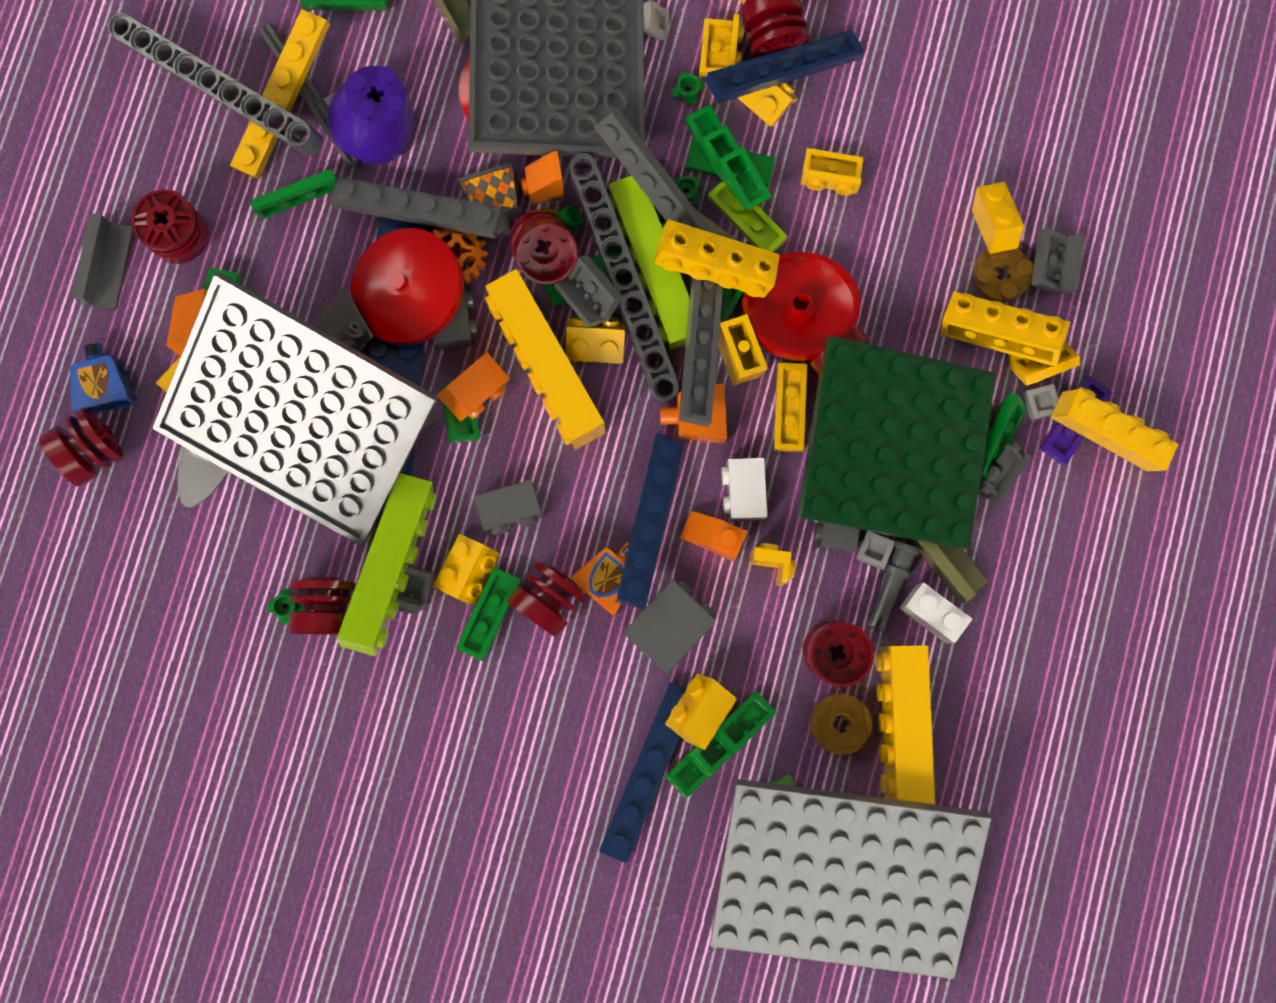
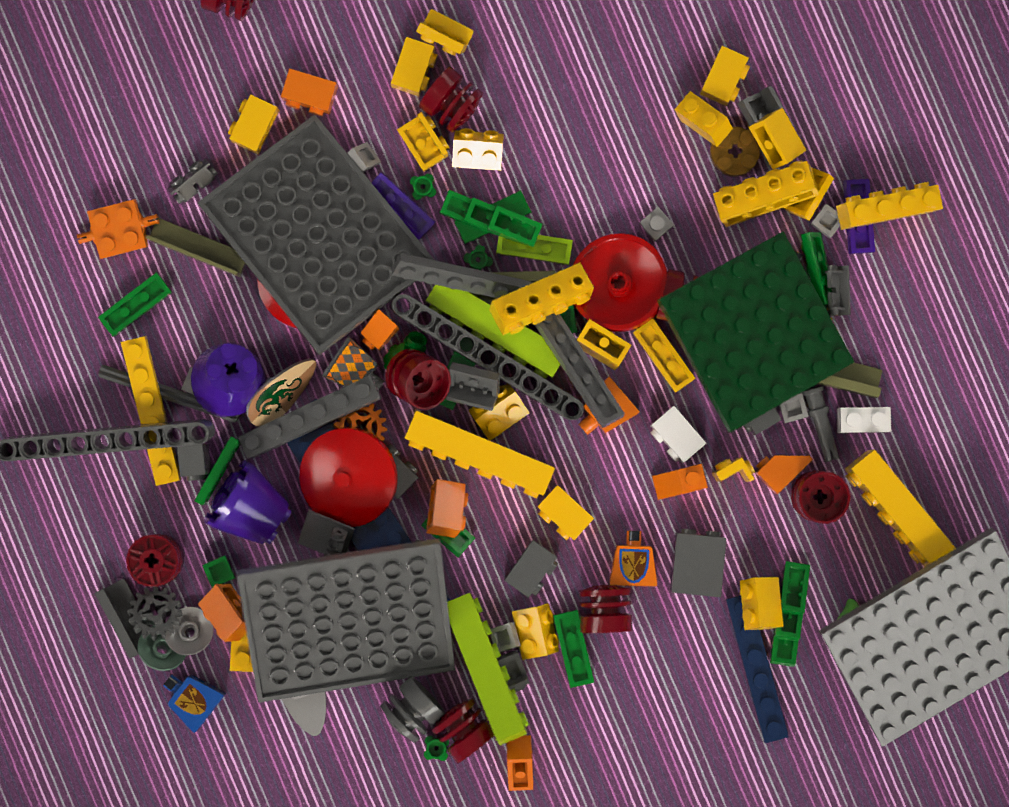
camera: 35 degrees left, 5 degrees up
dark red wheel [39,407,124,487] -> none
dark blue plate [615,433,685,610] -> none
dark blue plate [705,29,865,103] -> none
yellow bracket [800,148,864,195] -> none
pearl gold plate [810,694,872,755] -> none
none -> dark grey gear [127,586,183,640]
none -> sand green dish [137,626,186,671]
none -> light grey dish [165,607,214,655]
none -> dark grey brick [177,444,211,481]
none -> dark purple cone [204,460,291,544]
none -> shield [246,358,316,427]
none -> dark purple plate [372,172,436,240]
none -> dark grey wheel [380,676,446,743]
none -> light grey plate [491,622,521,653]
none -> orange slope [506,735,533,791]
none -> yellow brick [537,485,594,540]
none -> light grey plate [639,207,674,242]
none -> yellow brick [700,46,750,106]
none -> yellow brick [749,108,806,169]
none -> orange slope [755,455,813,494]

